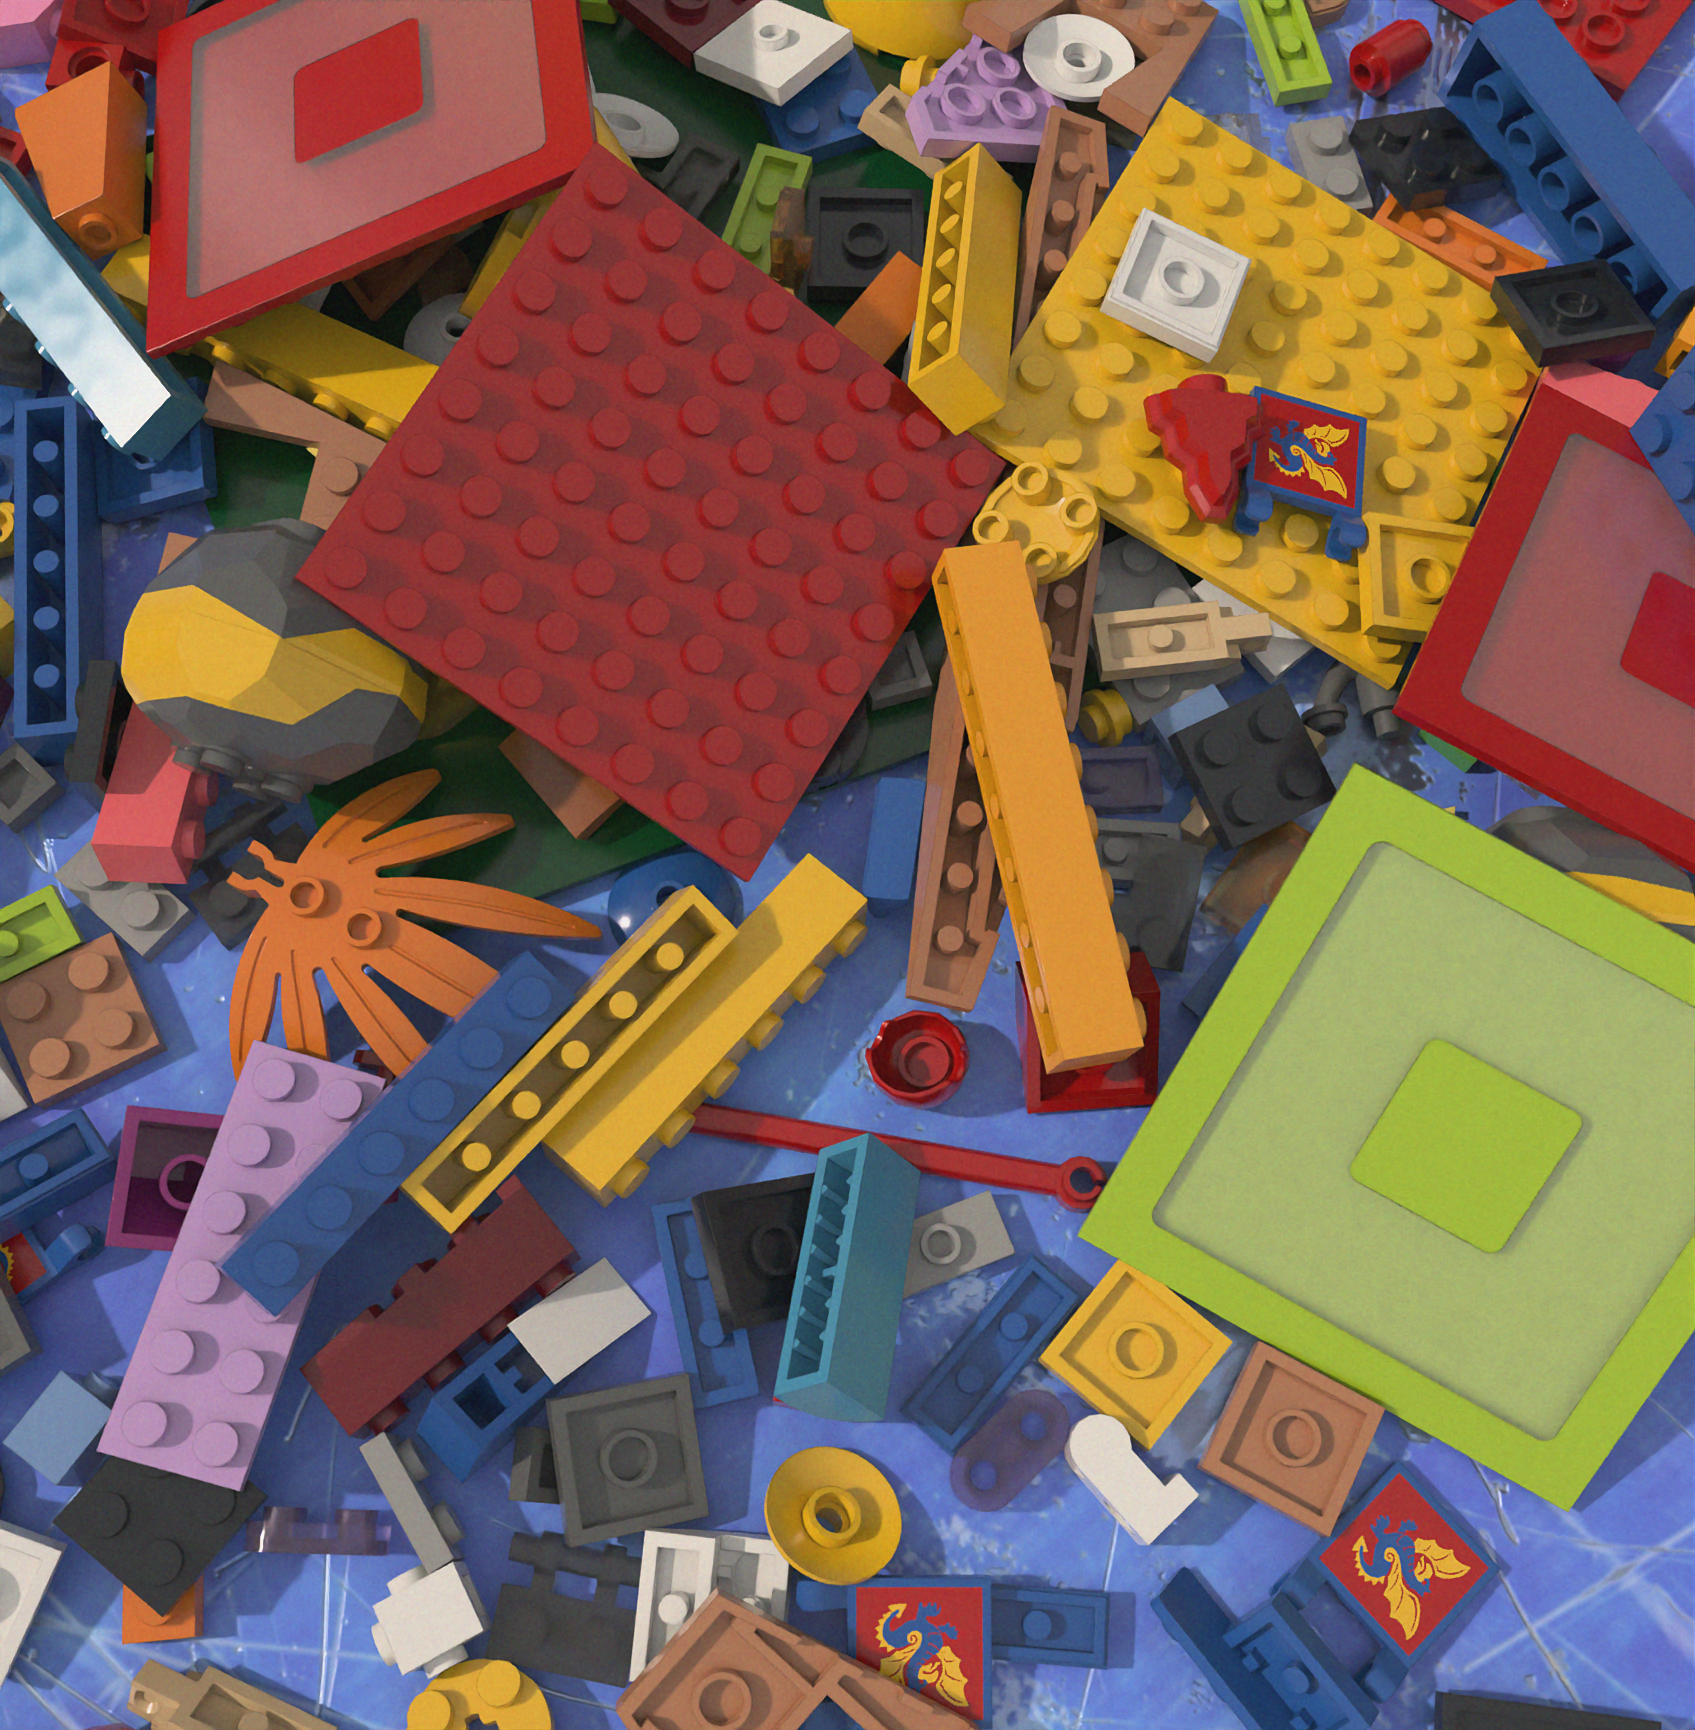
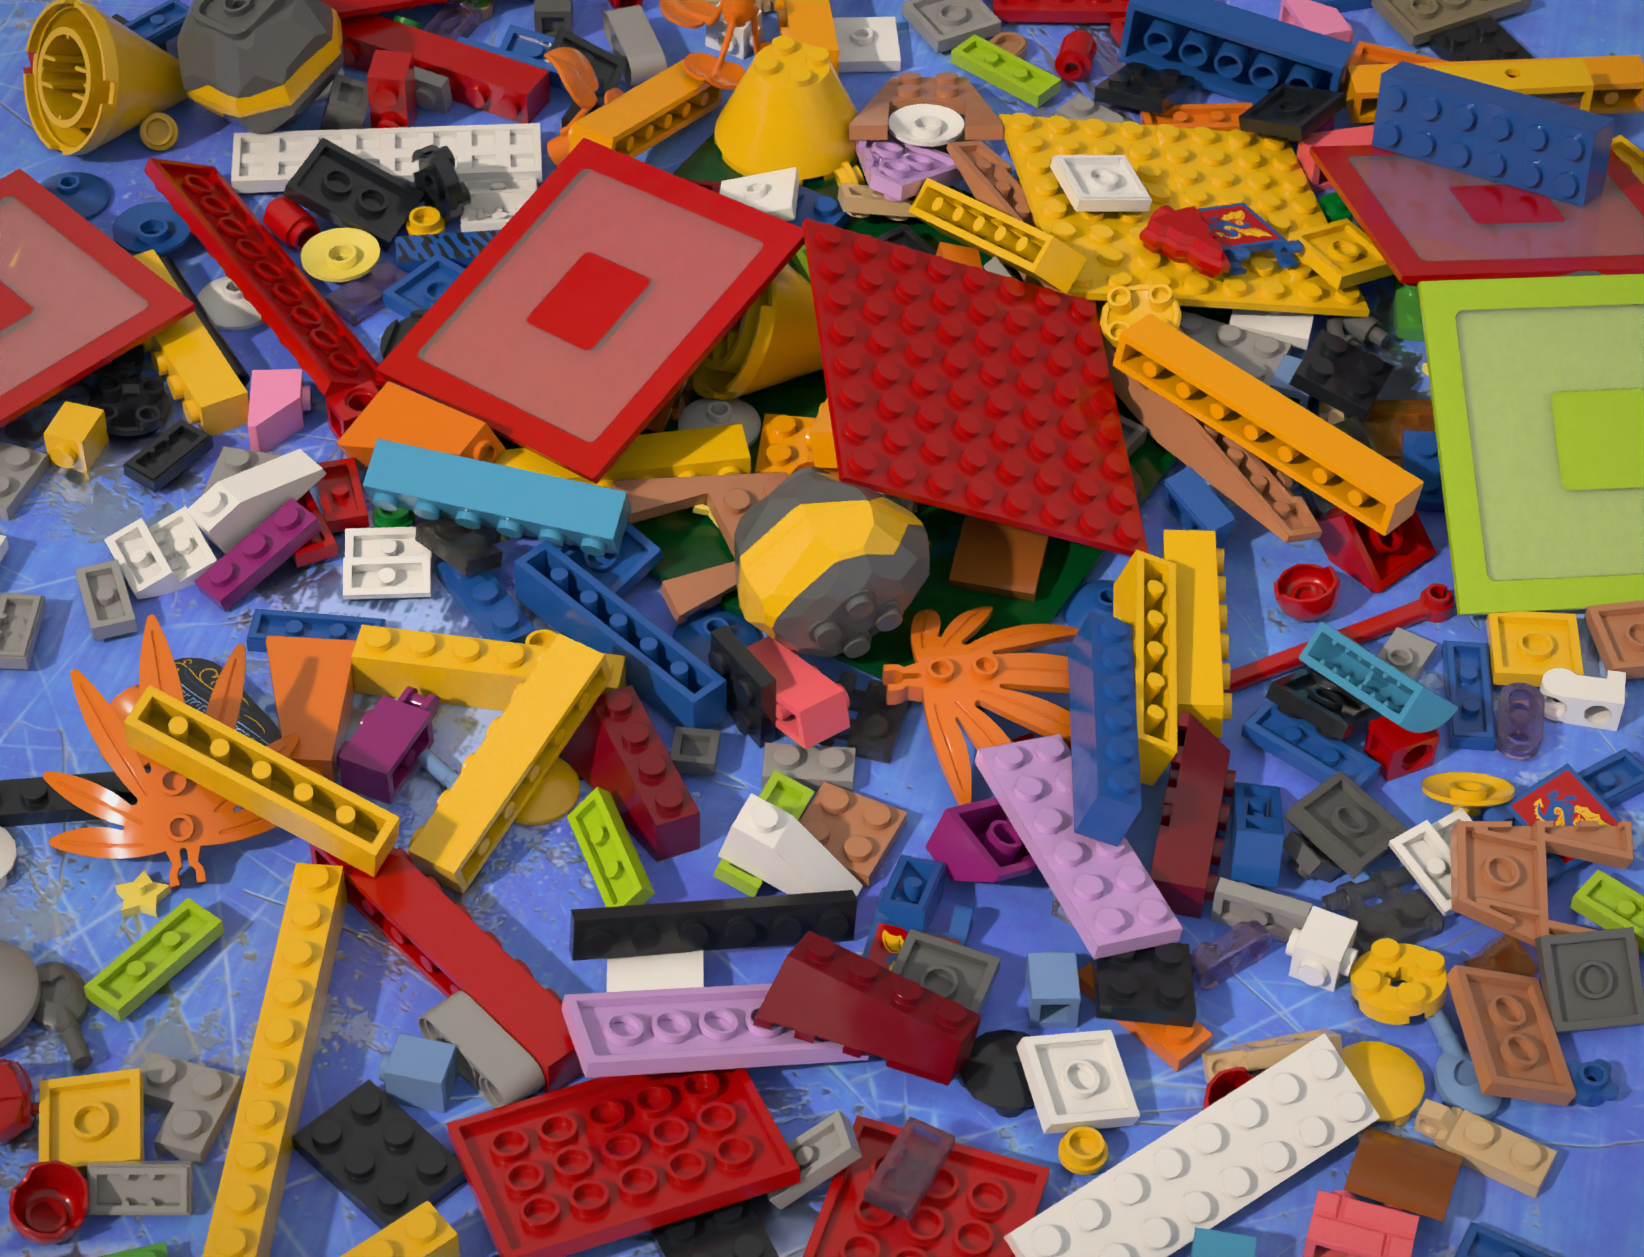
camera: 35 degrees left, 25 degrees down
white sticker [507,1257,652,1384] -> none
tan hinge [1091,600,1273,682] -> none

